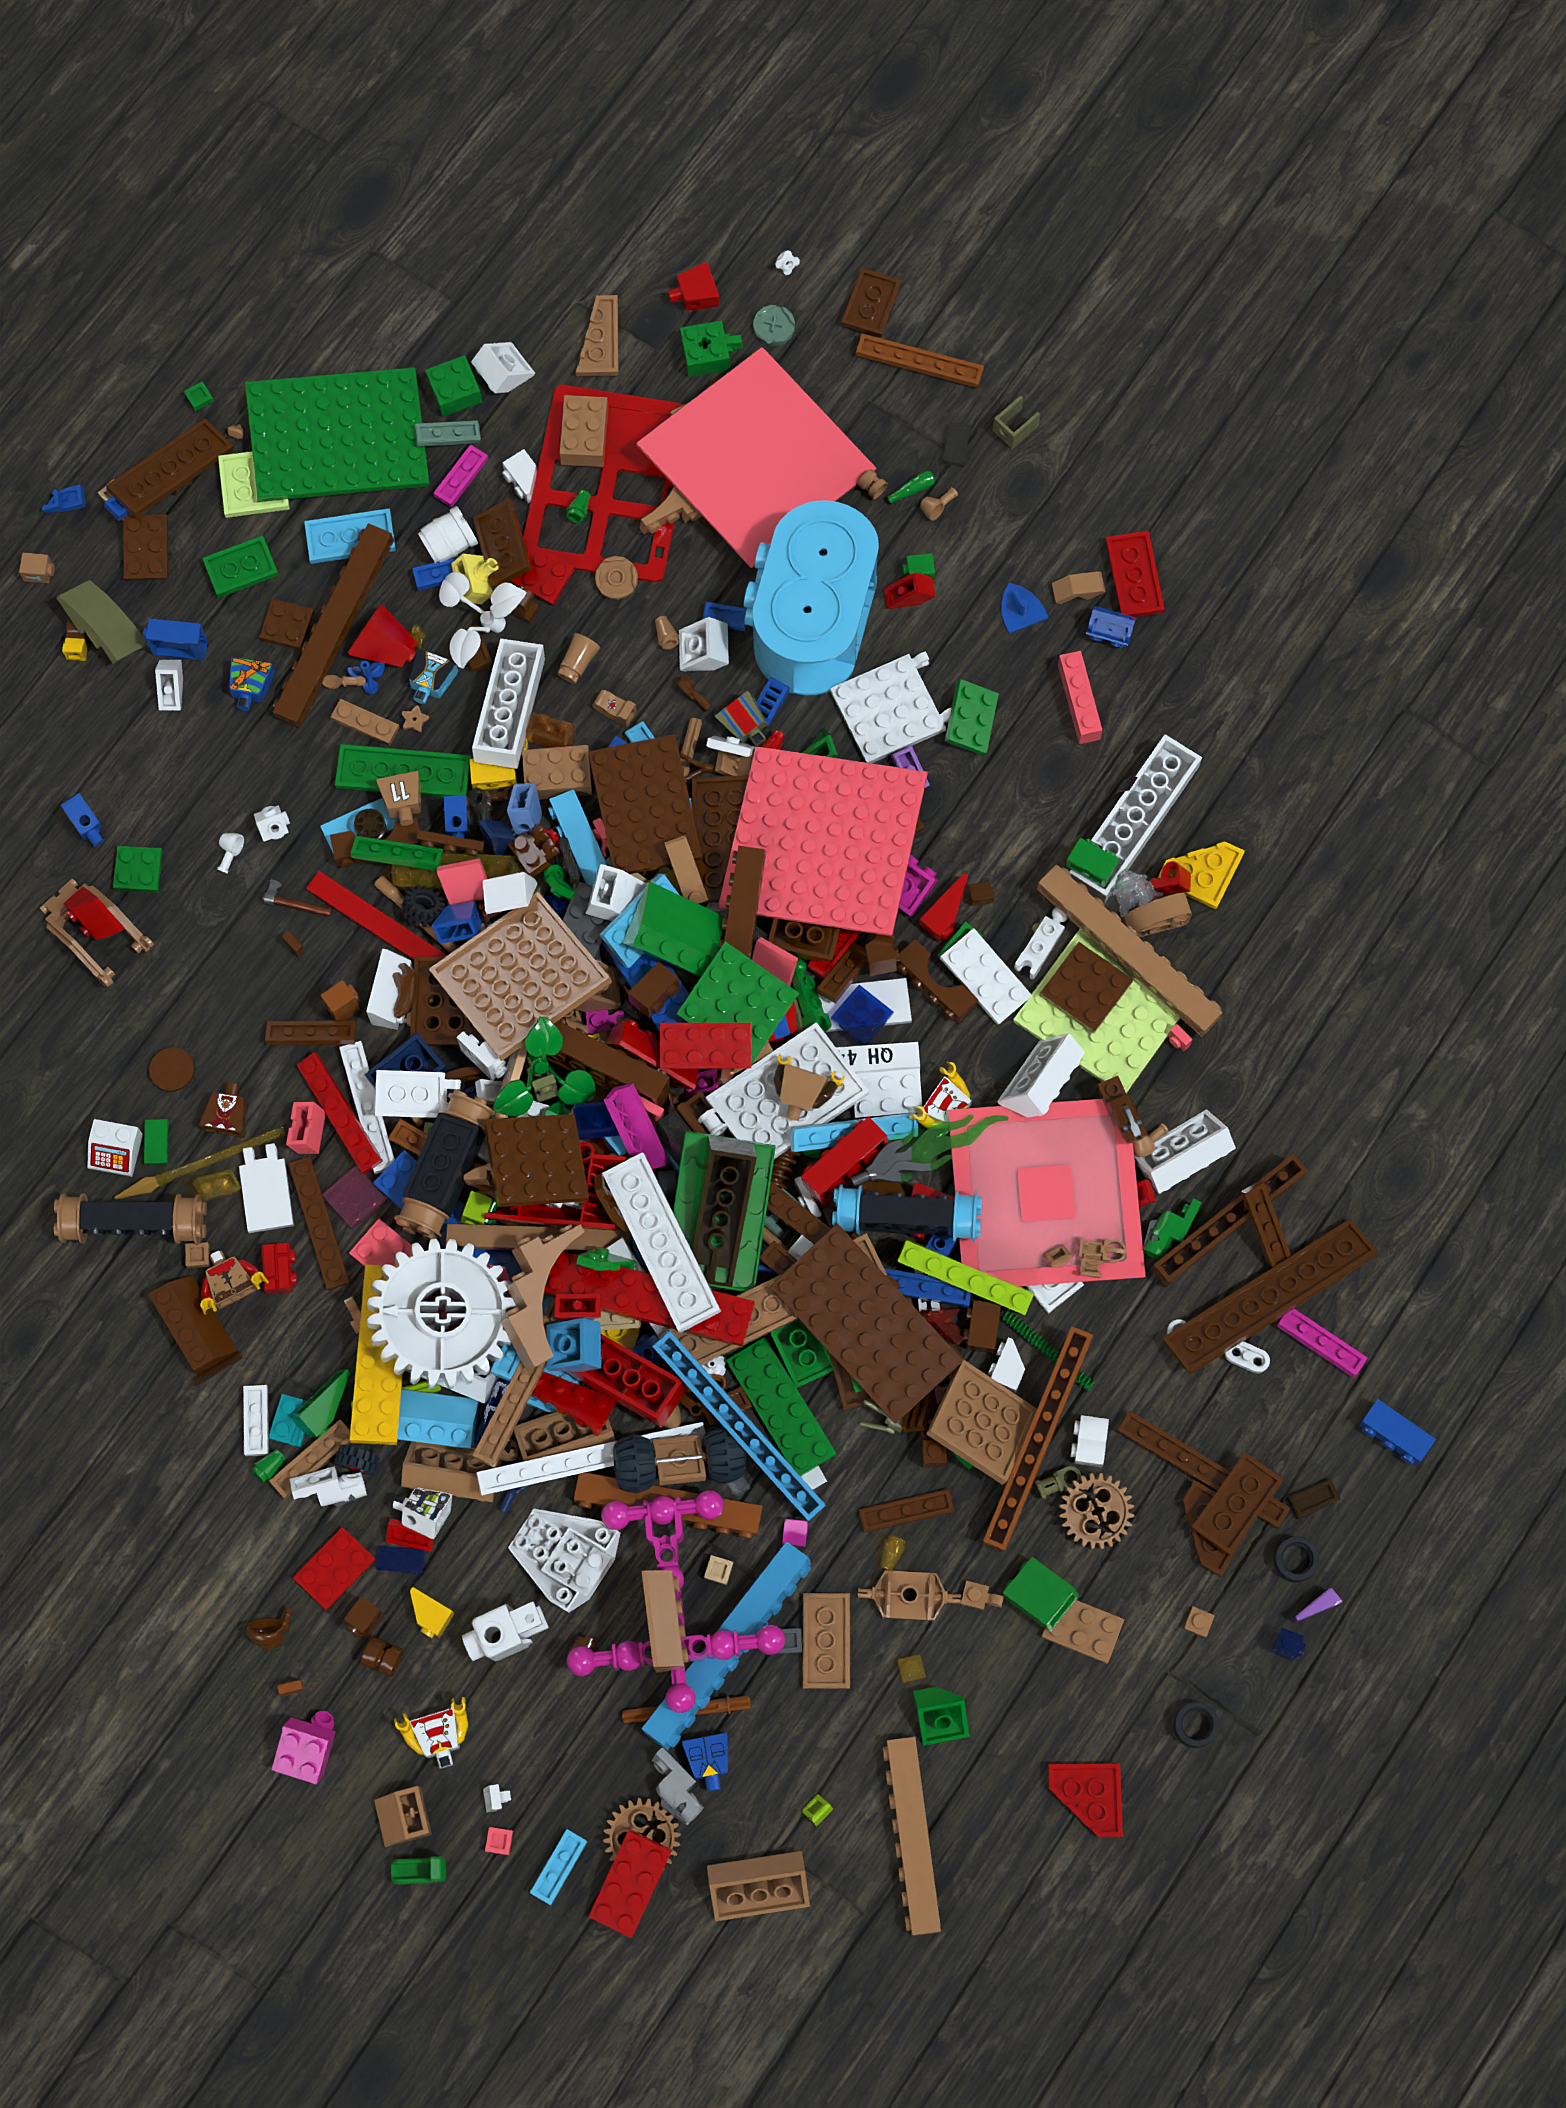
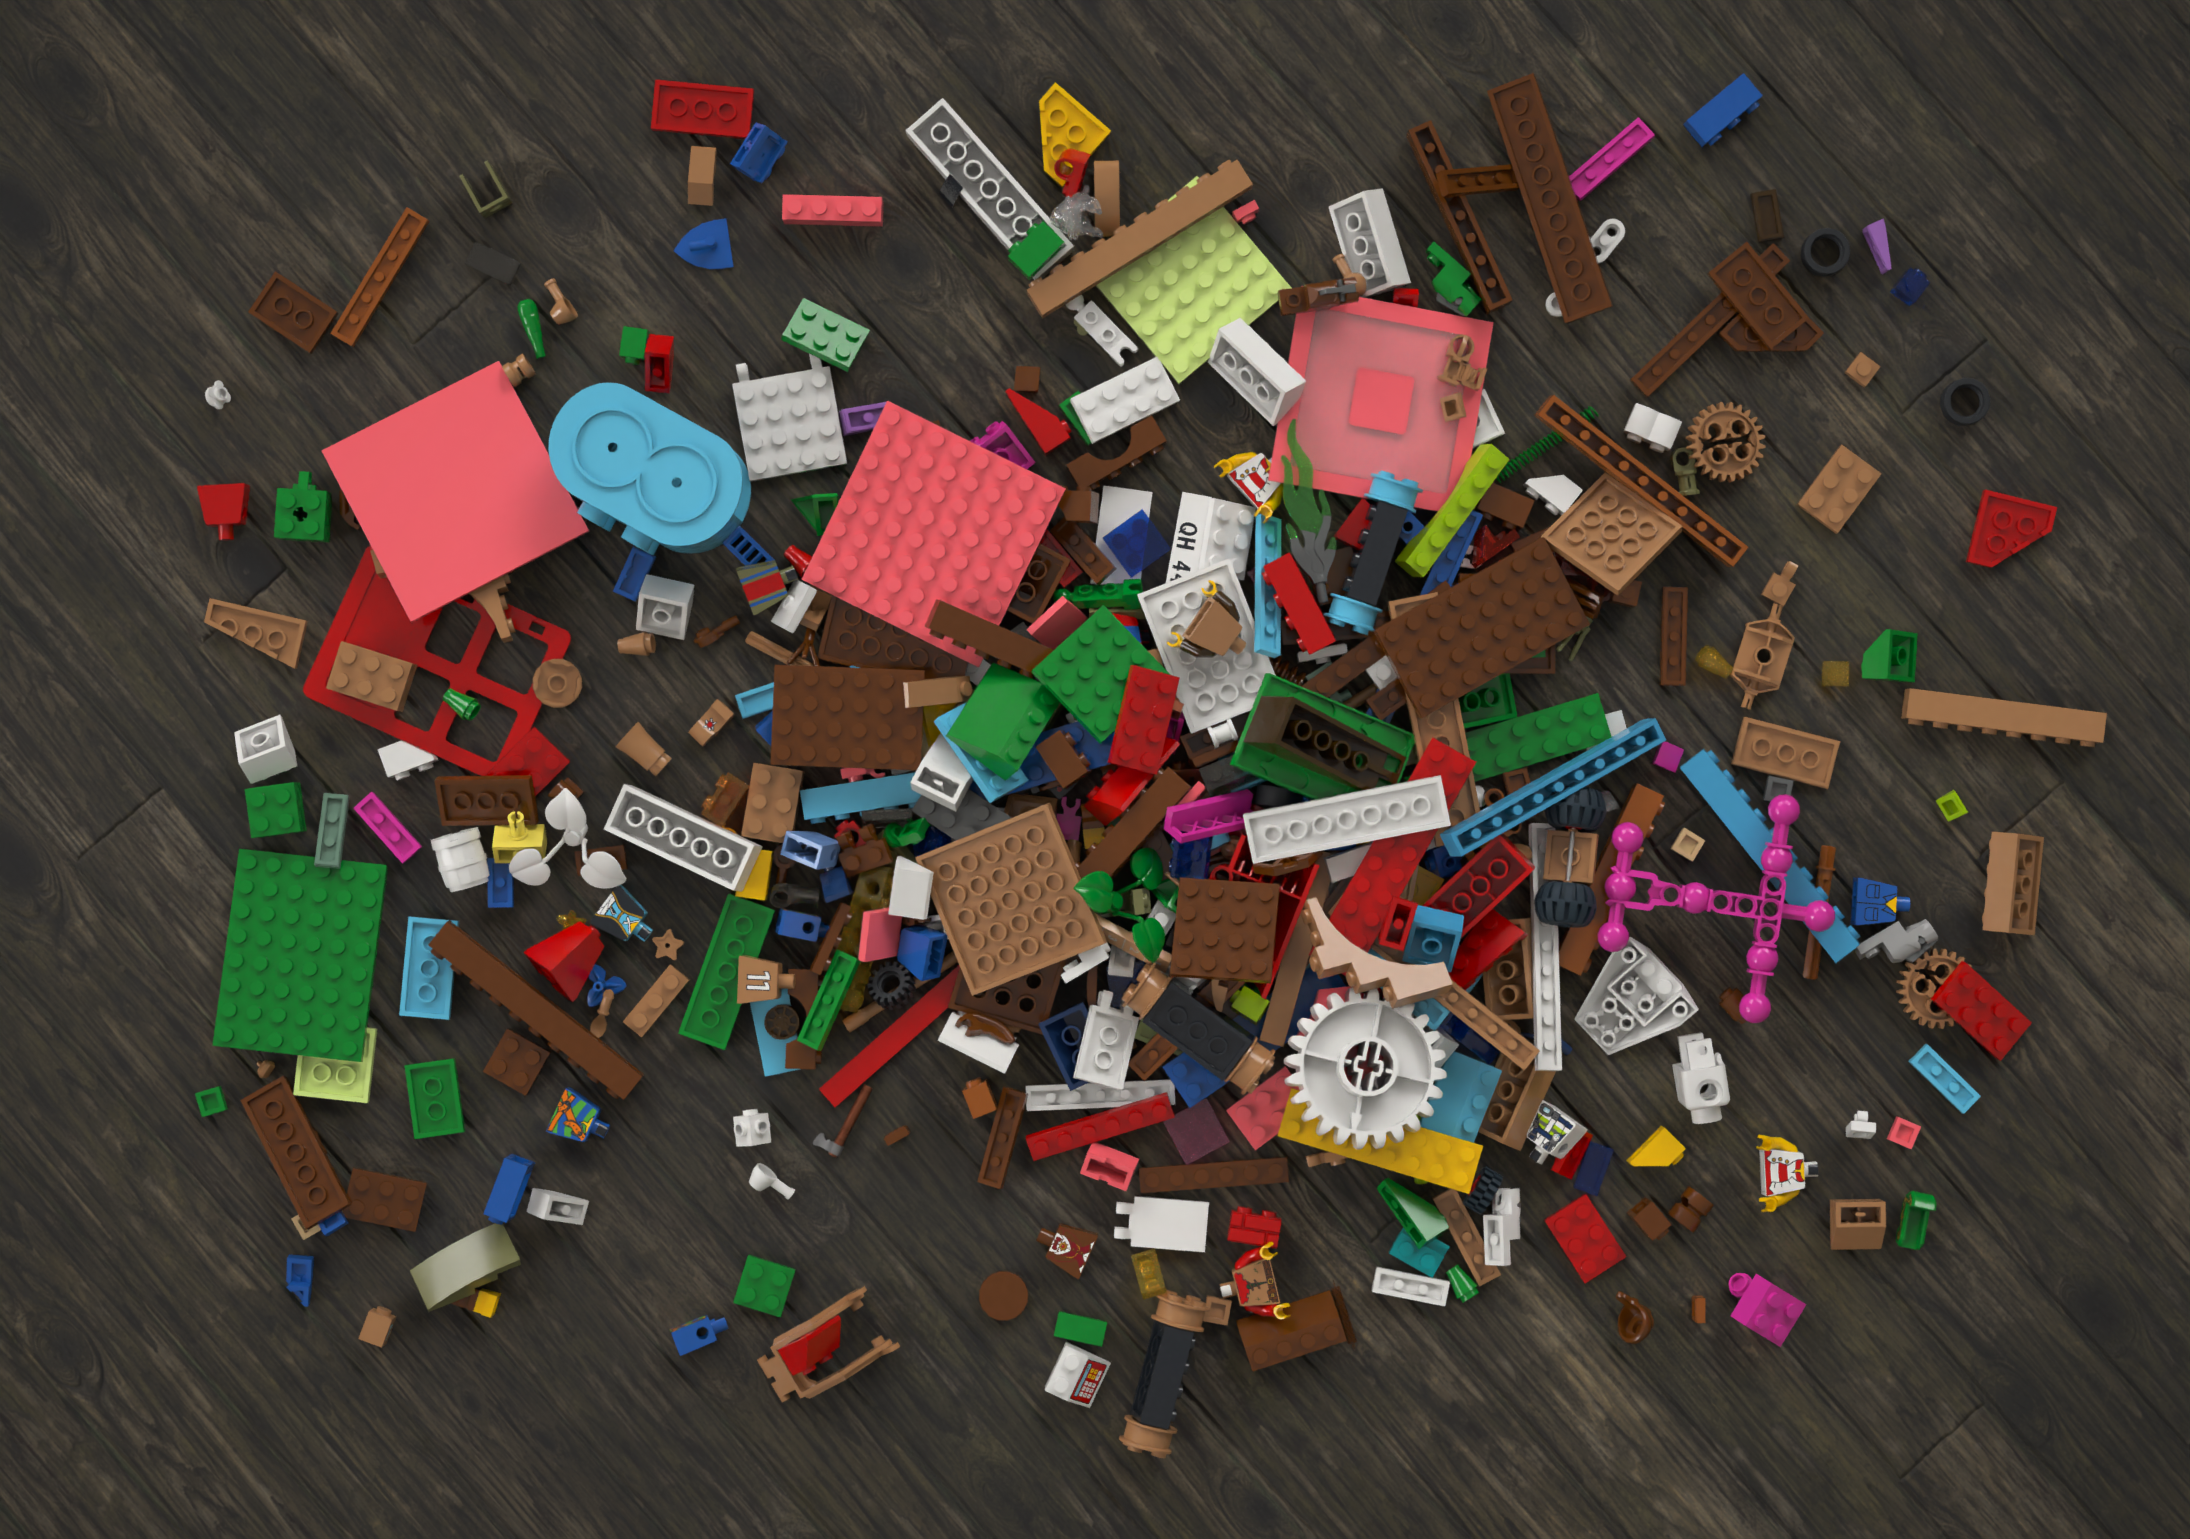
camera: 80 degrees left, 15 degrees up
clear yellow piece [115,1126,285,1199] -> none
green wing [577,1247,636,1271] -> none
medium nougat slope [642,1570,689,1672] -> none
sand green tile [753,305,795,346] -> none
green brick [1003,1557,1079,1632] -> none
reddish brown plate [1039,942,1134,1033] -> none

